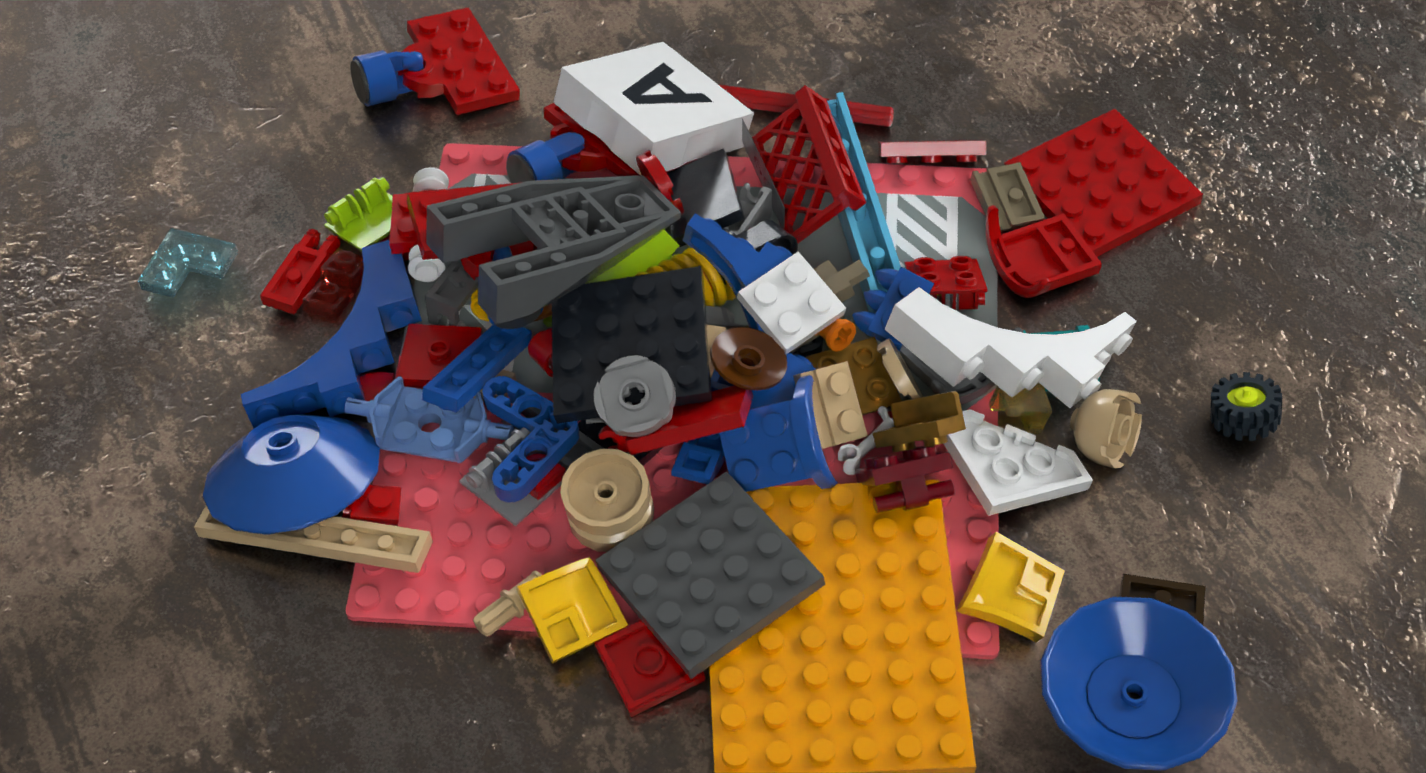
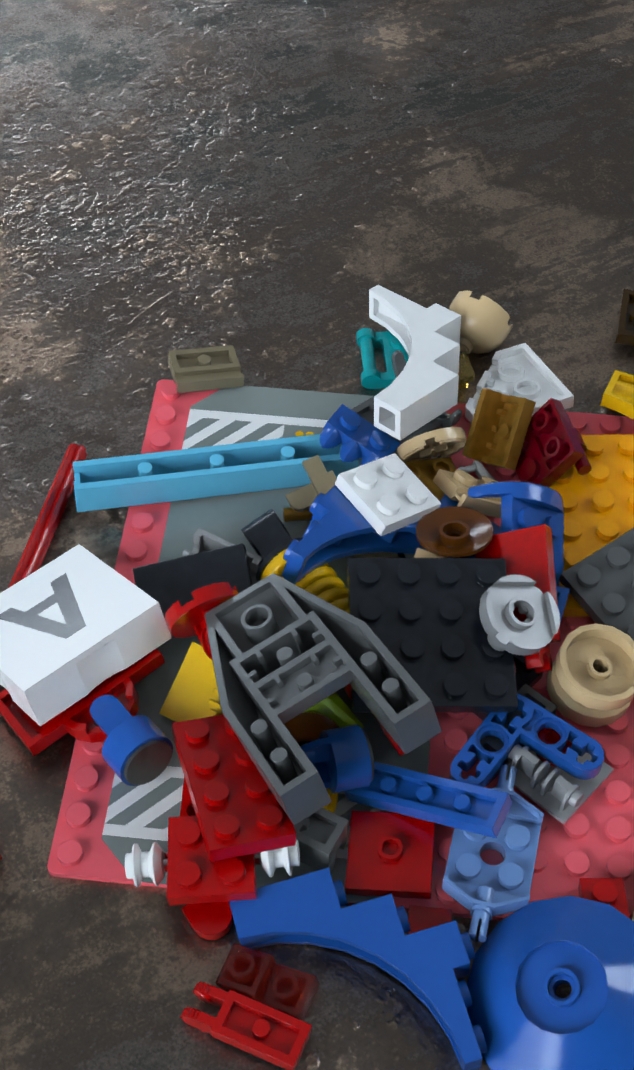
camera: 90 degrees left, 0 degrees up
lime hinge [324,177,393,252] -> none
flat silver sticker [742,118,785,229] -> none
red fence [752,85,866,244] -> none
plate [878,140,986,163] -> none
red hinge [904,256,988,310] -> none
red piece [986,205,1102,298] -> none
red plate [1004,109,1203,257] -> none
black wheel [1210,372,1282,441] -> none

